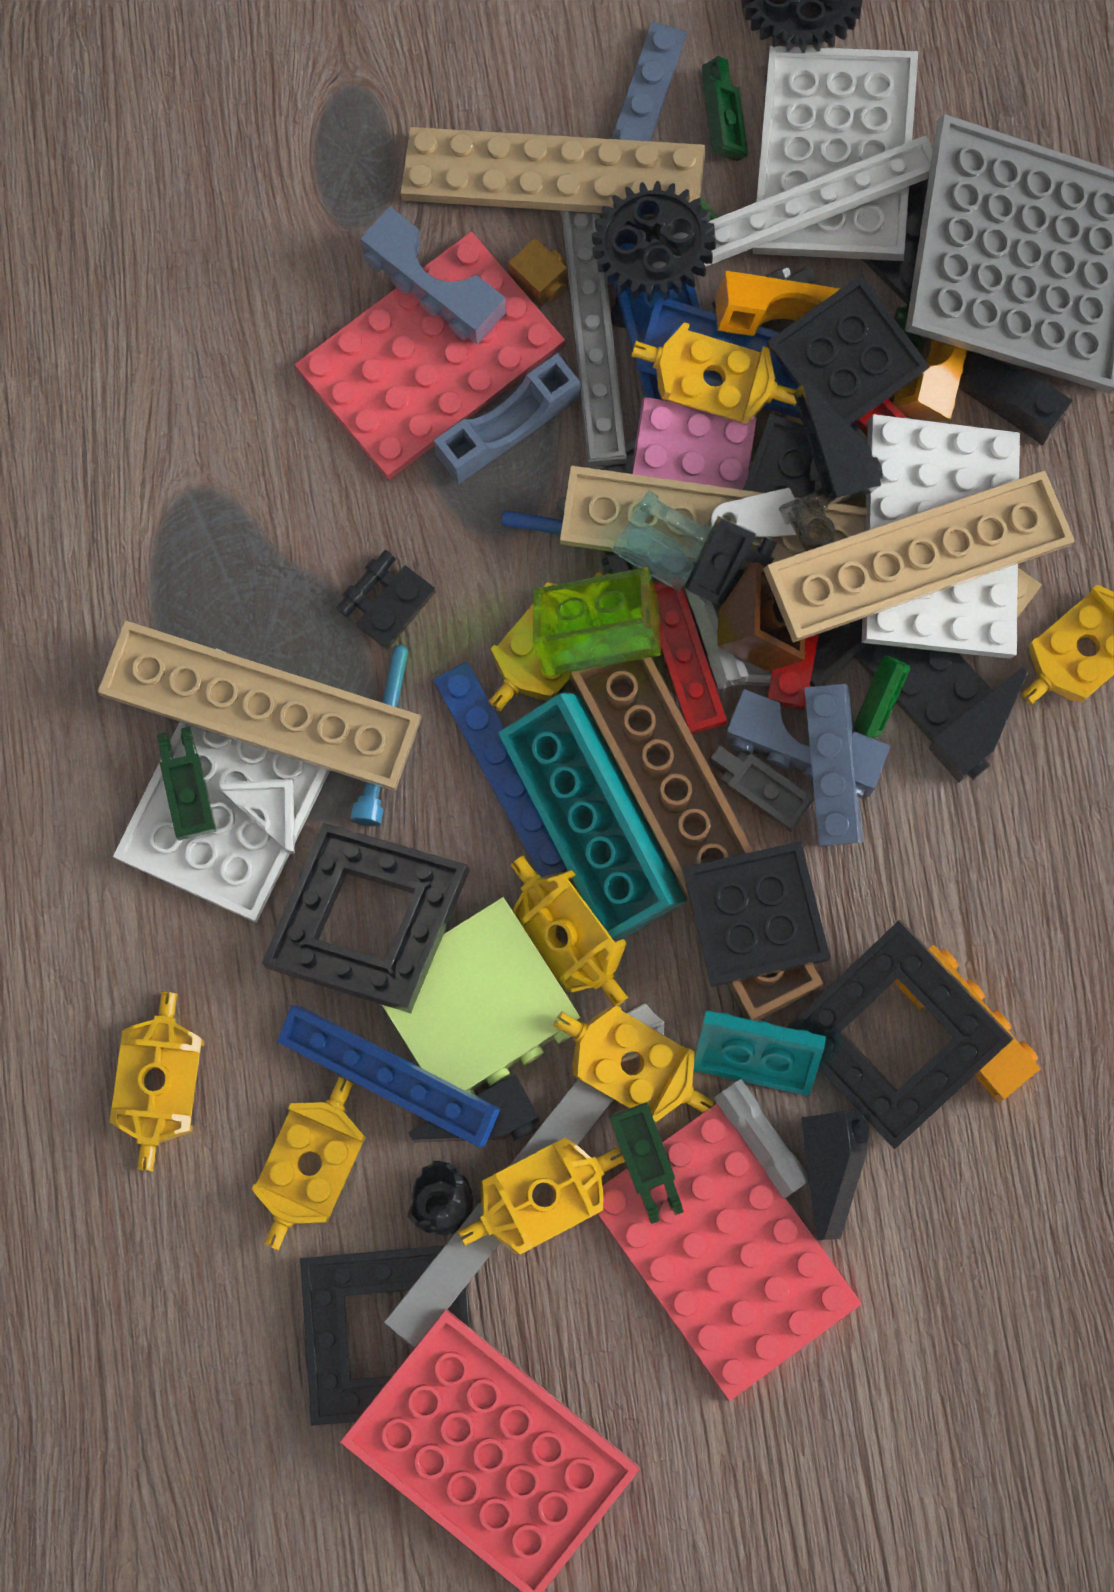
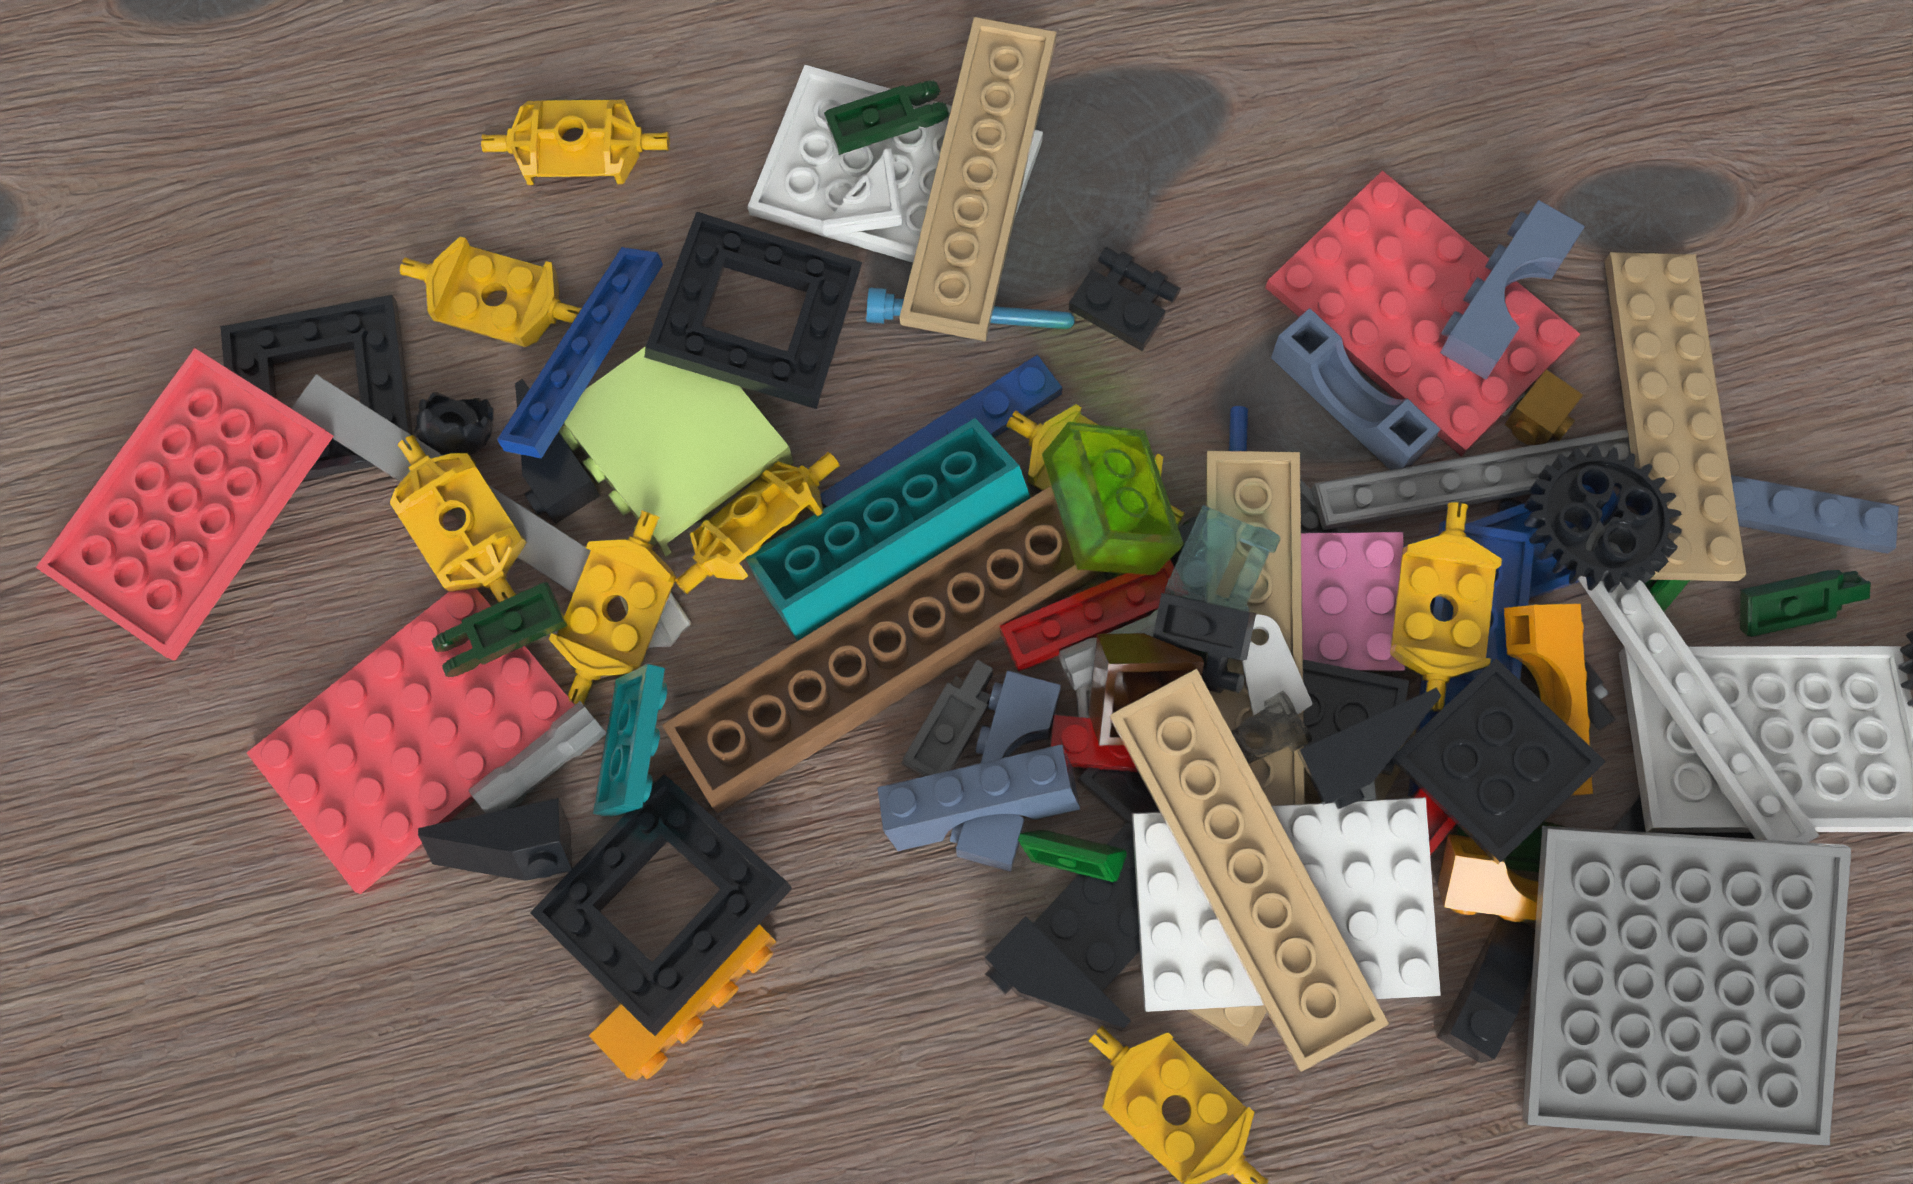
camera: 85 degrees right, 5 degrees down
black plate [682,841,830,987] -> none

